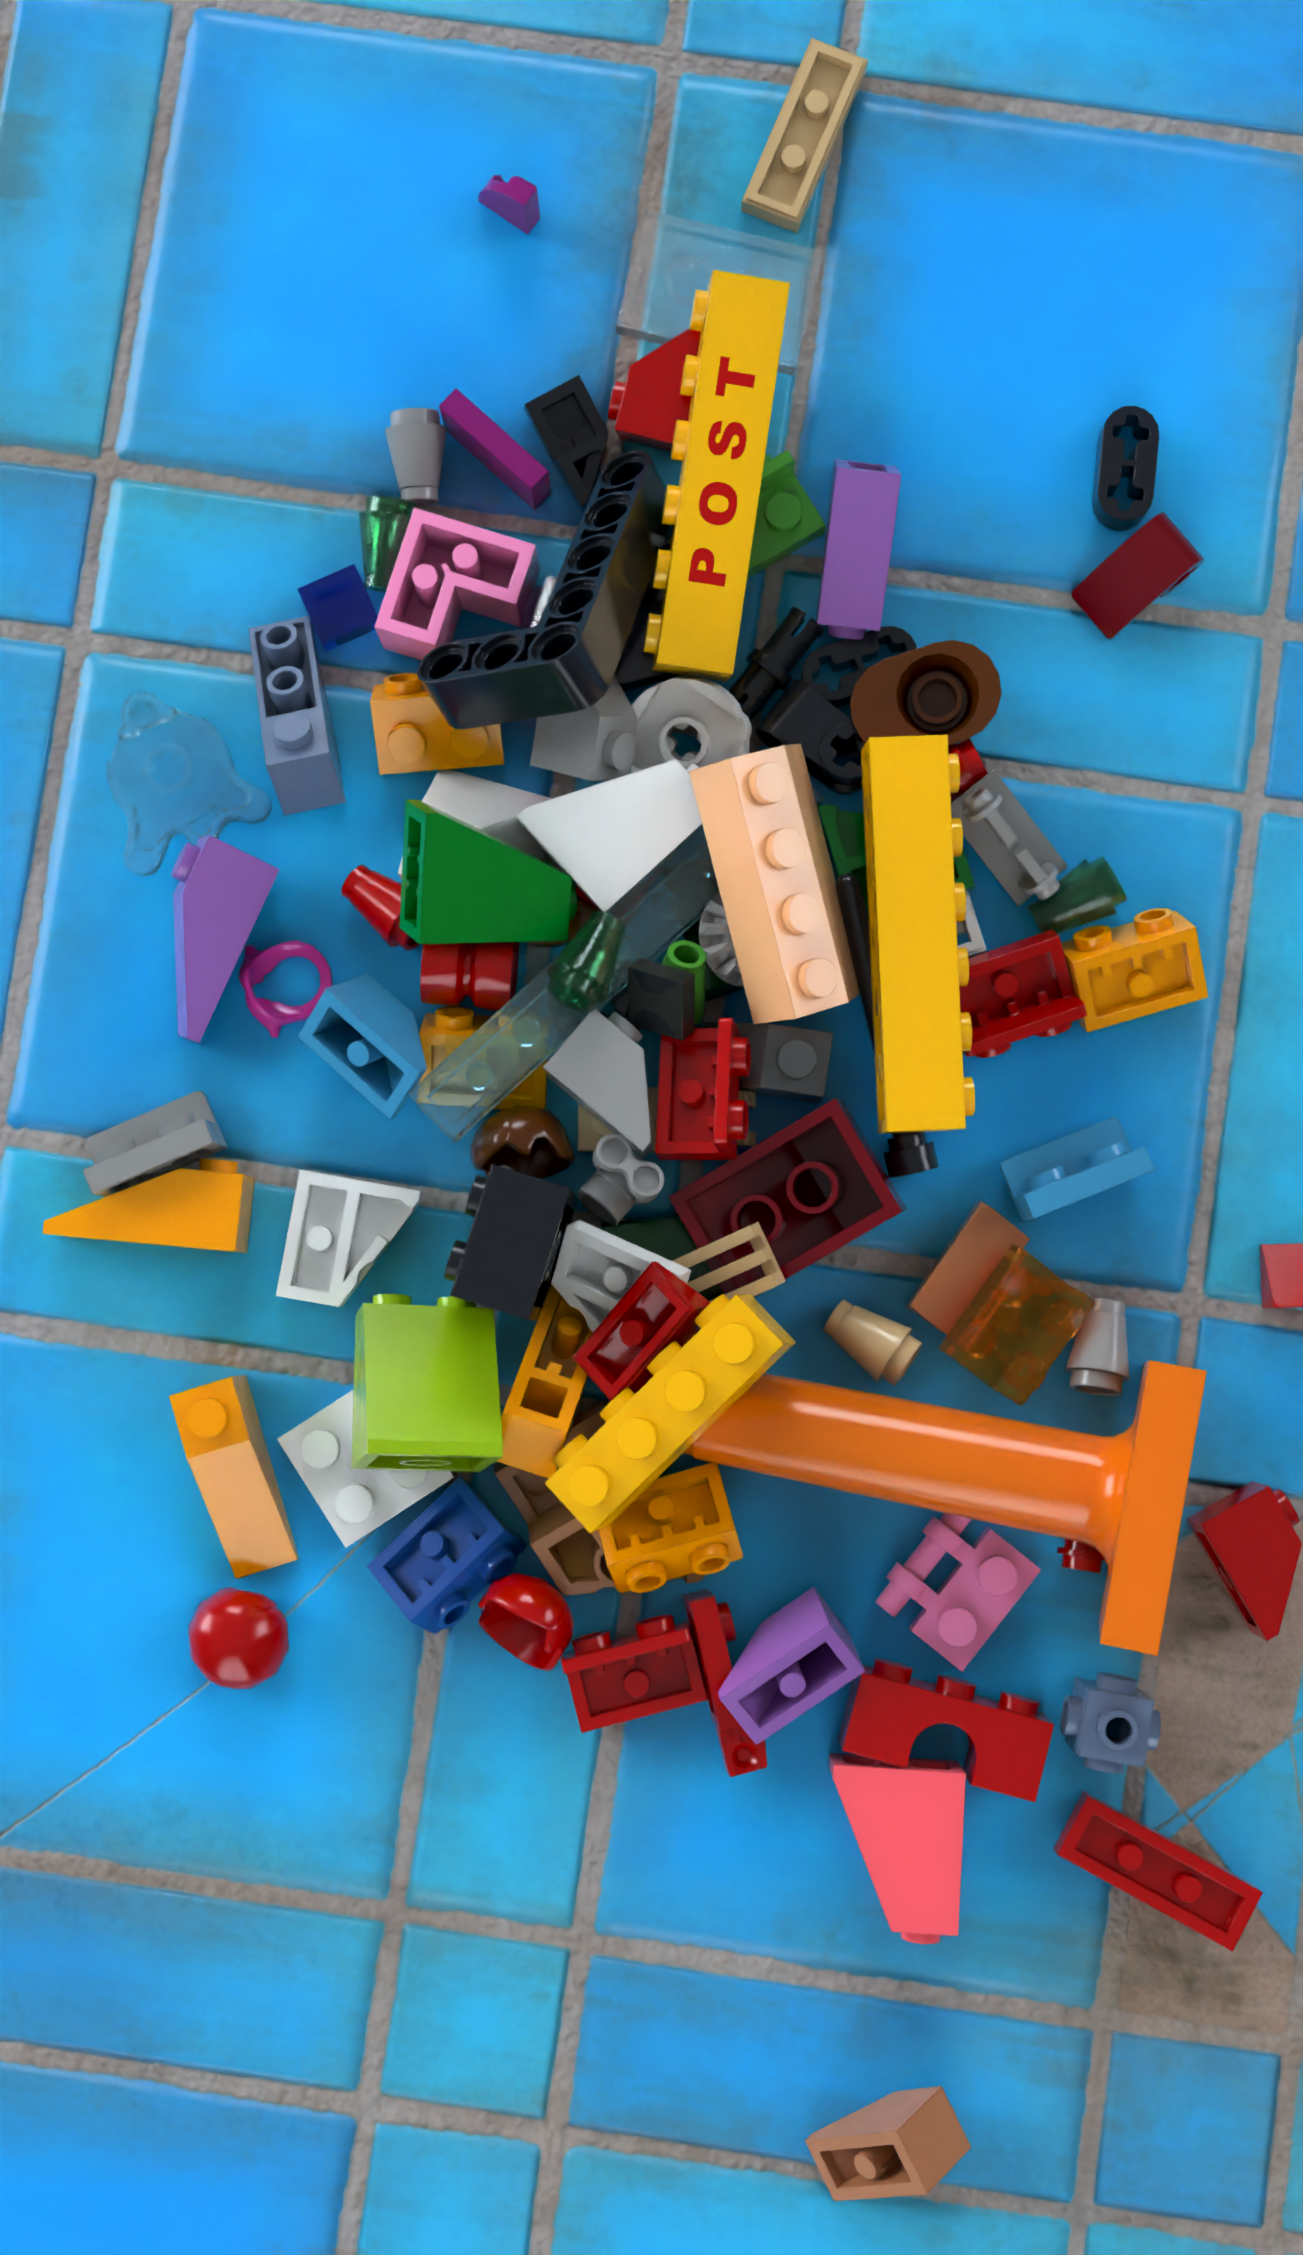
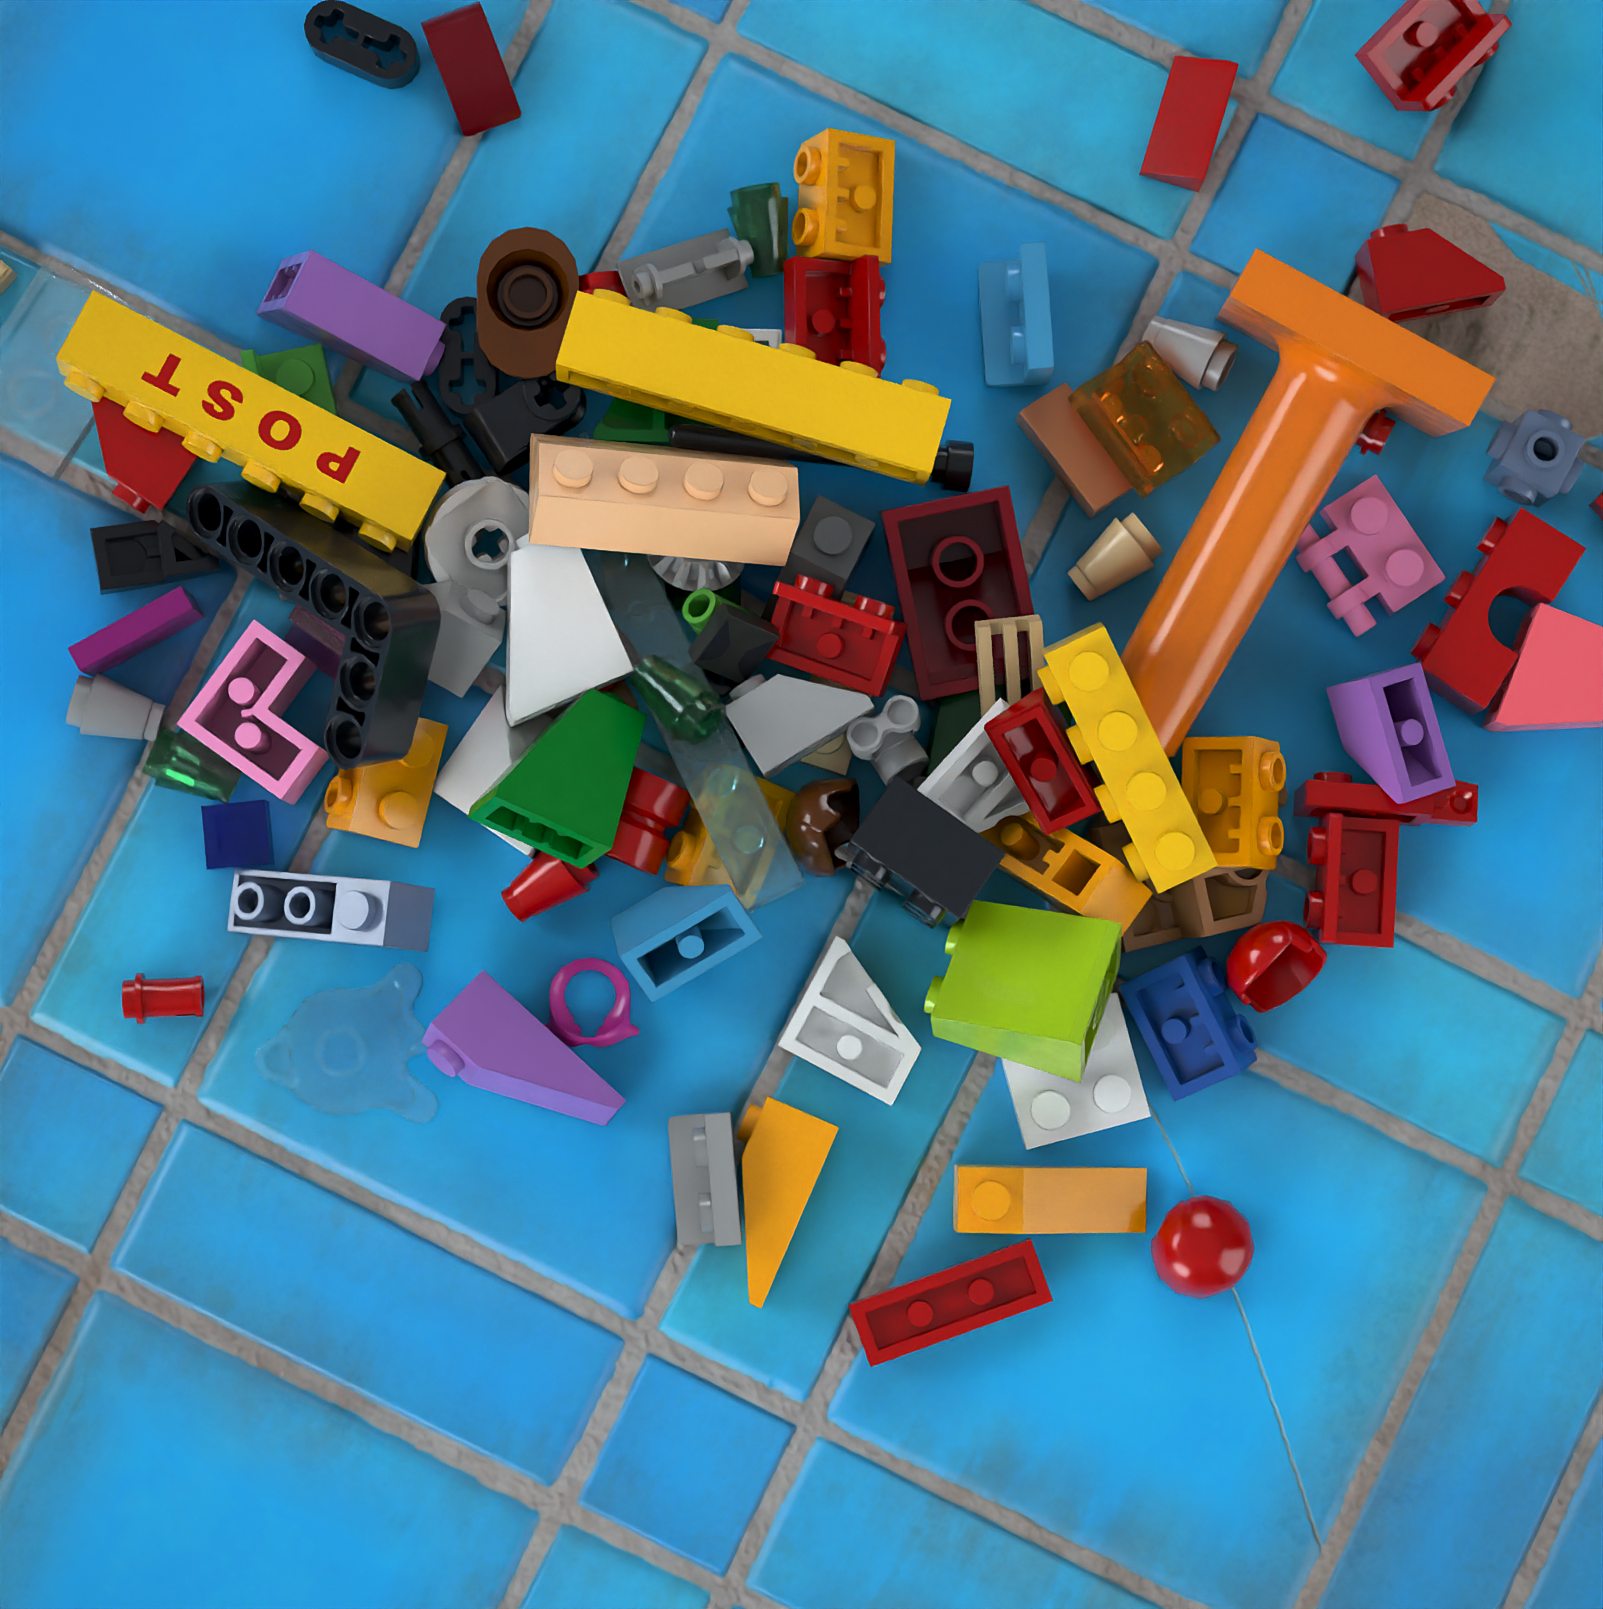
camera: 80 degrees left, 0 degrees up
none -> red pin [122,973,205,1024]
none -> red plate [848,1238,1053,1367]

